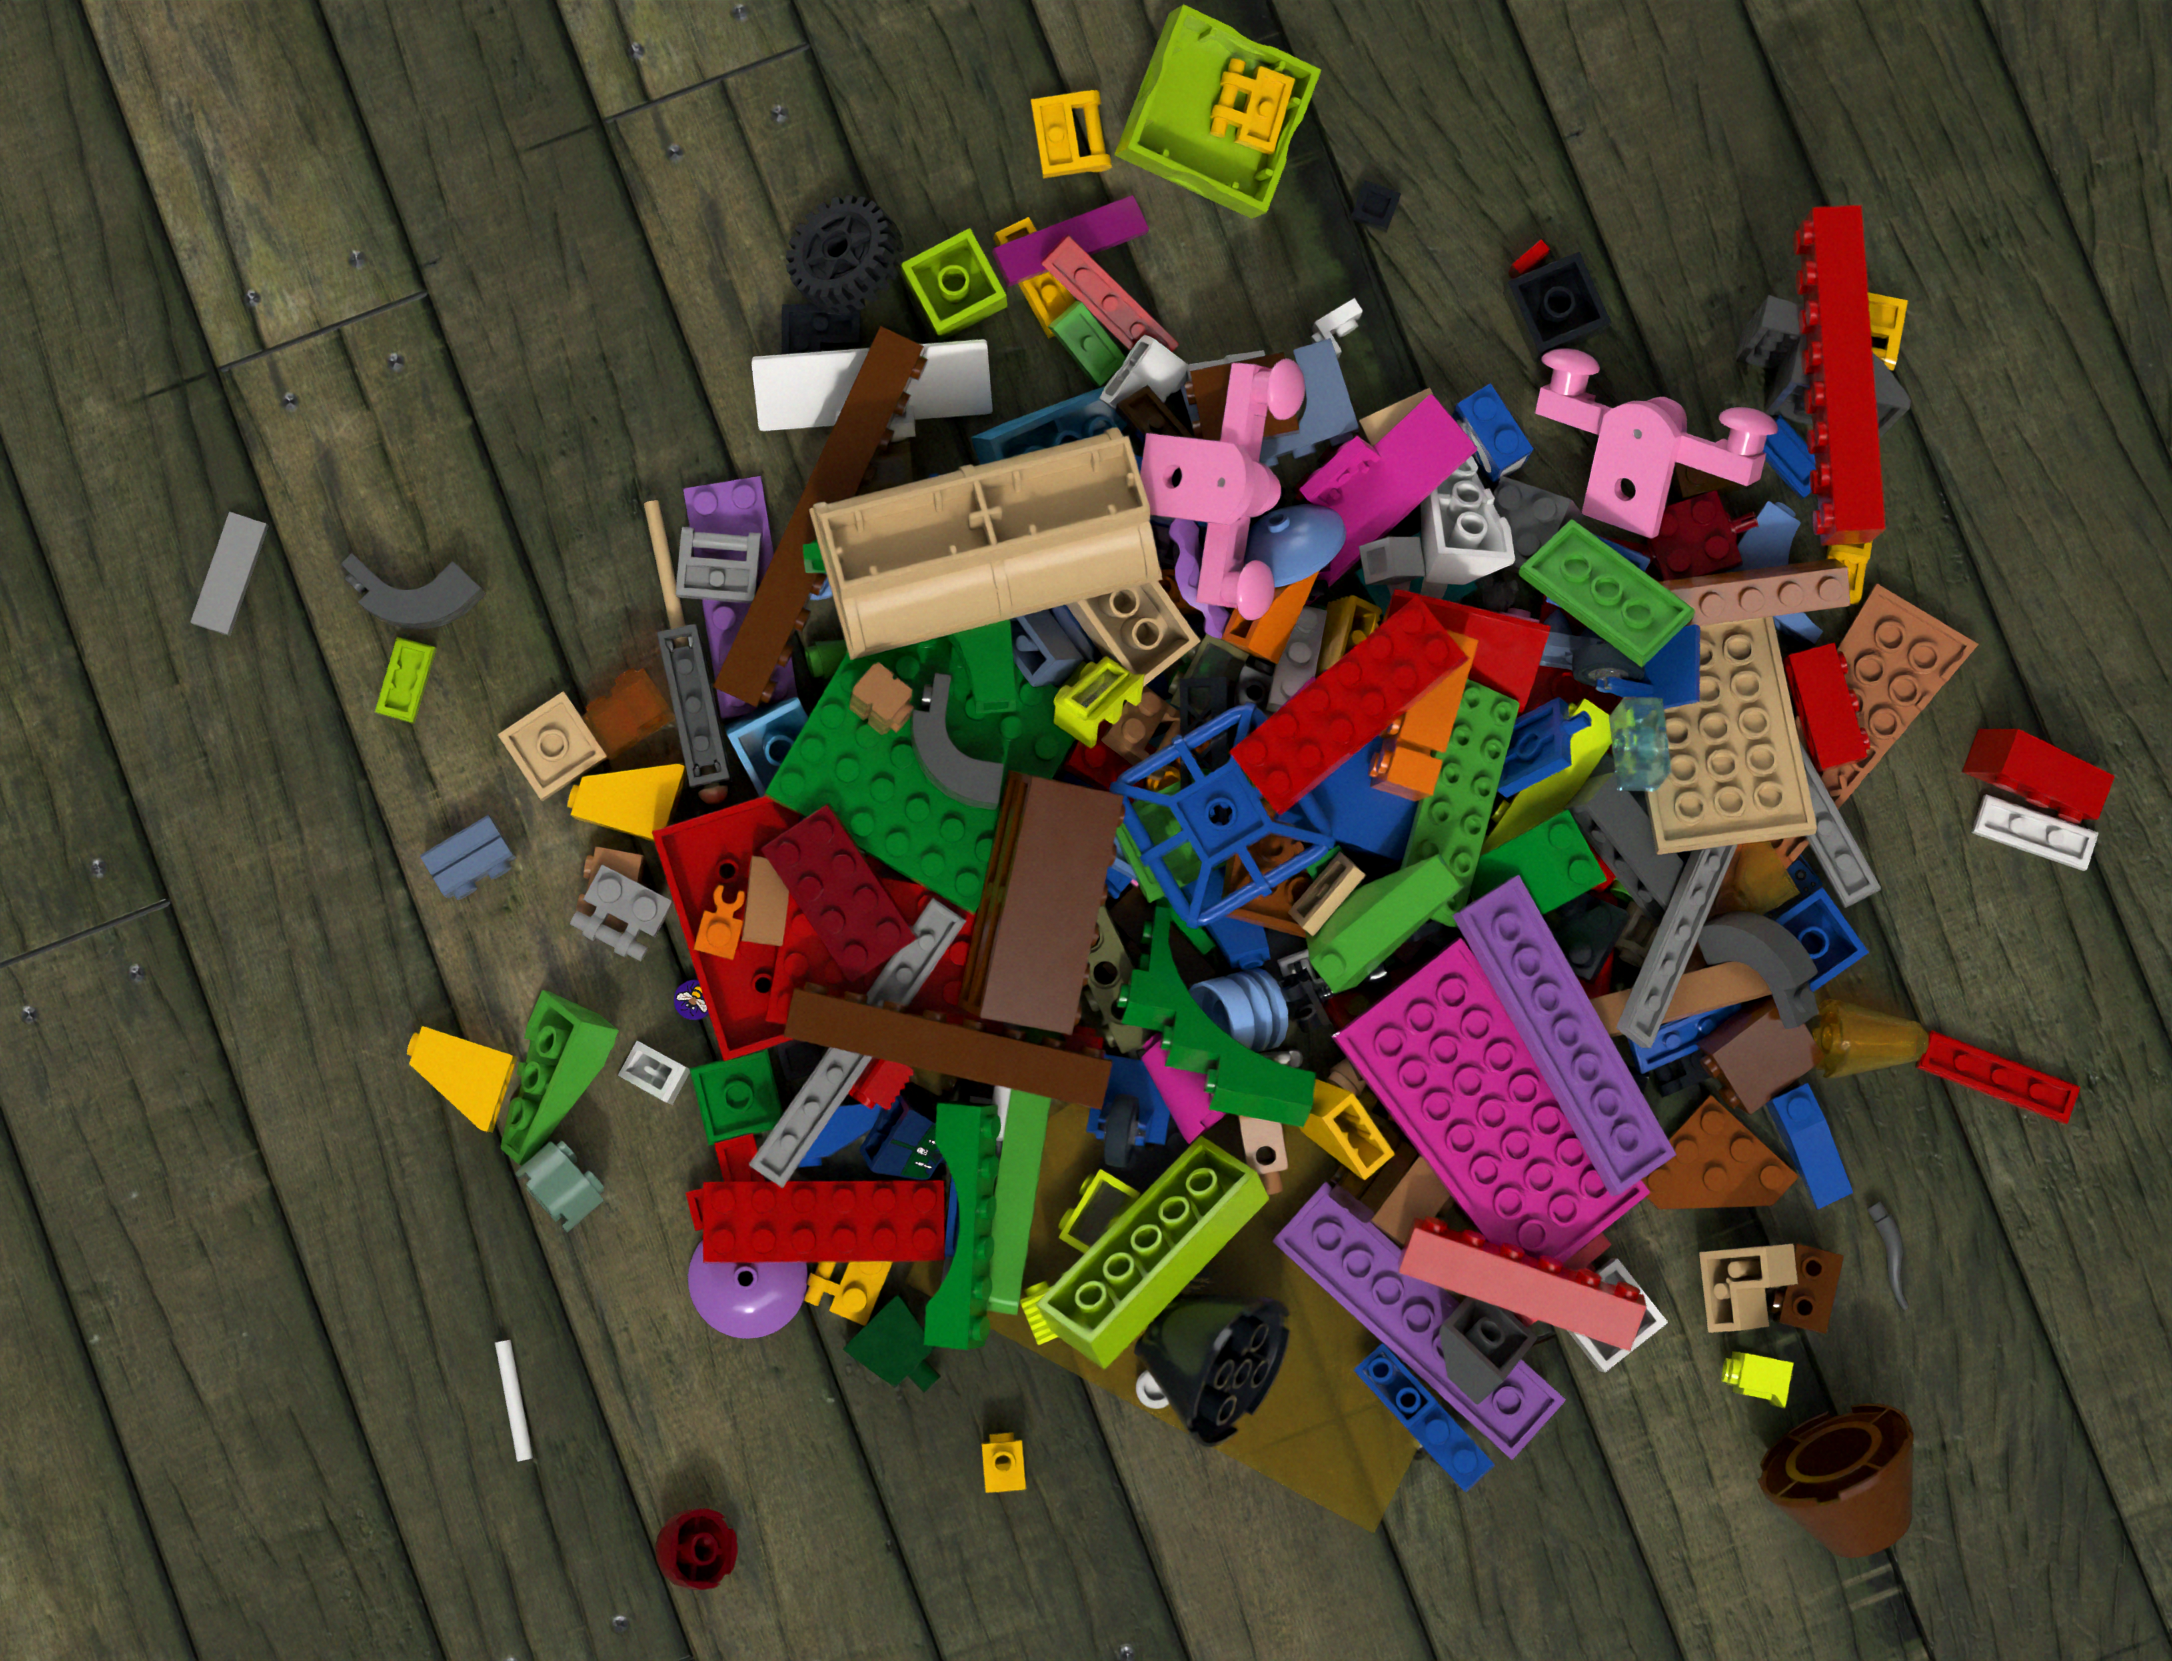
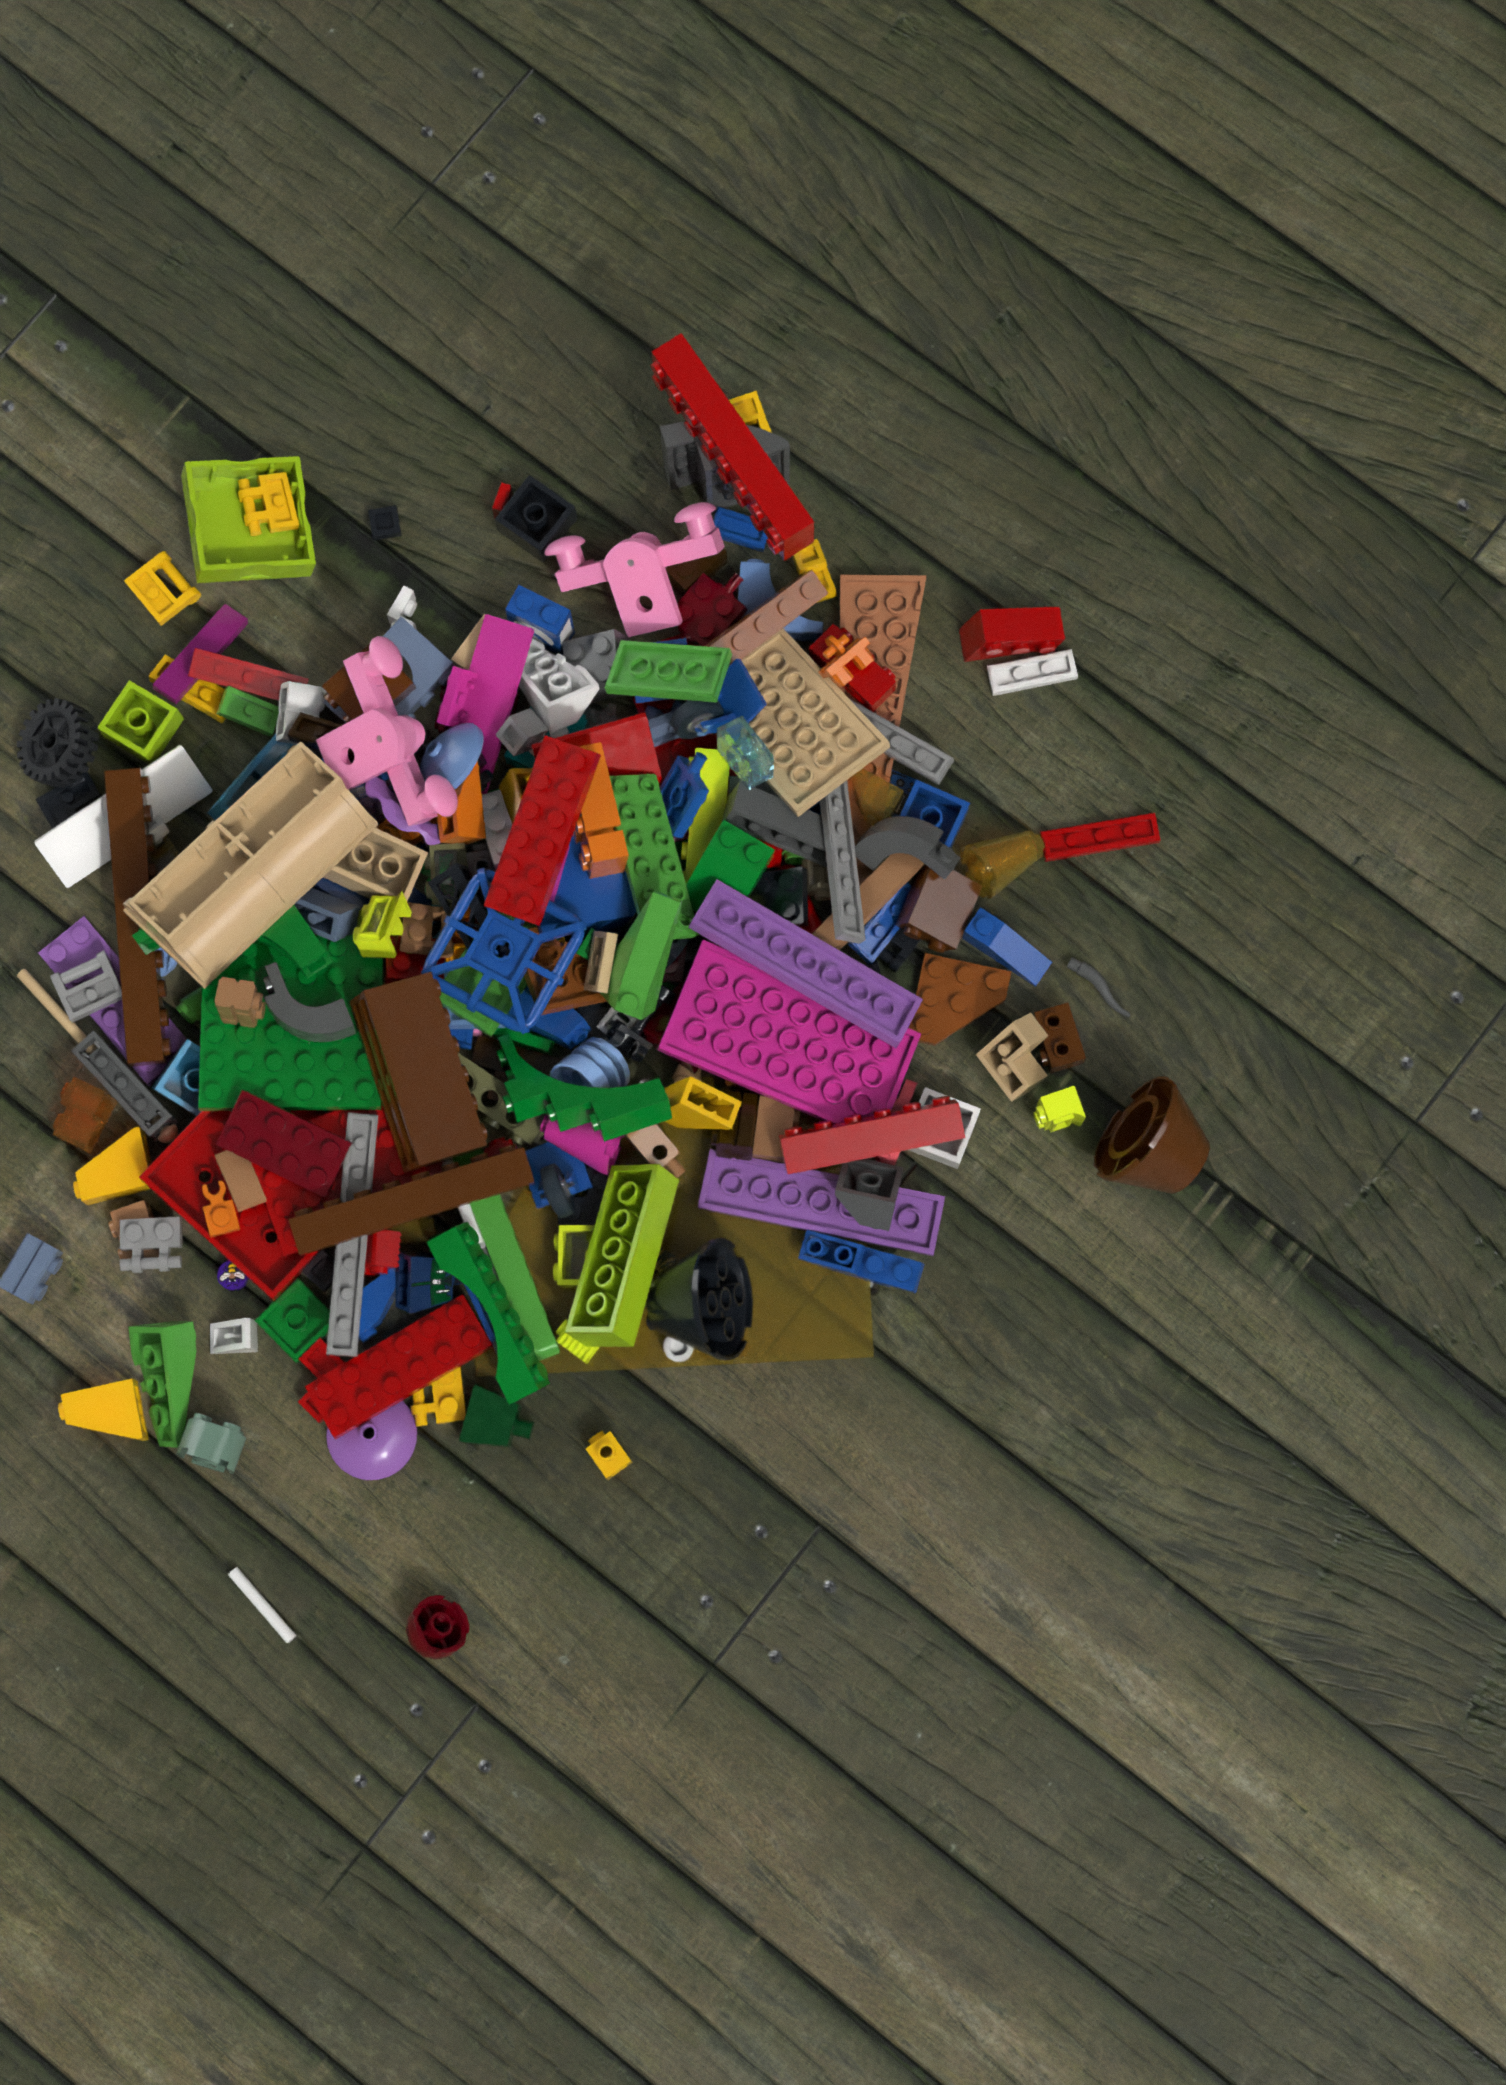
camera: 25 degrees left, 5 degrees down
tan plate [498,691,608,801] -> none
none -> orange hips [818,635,874,687]

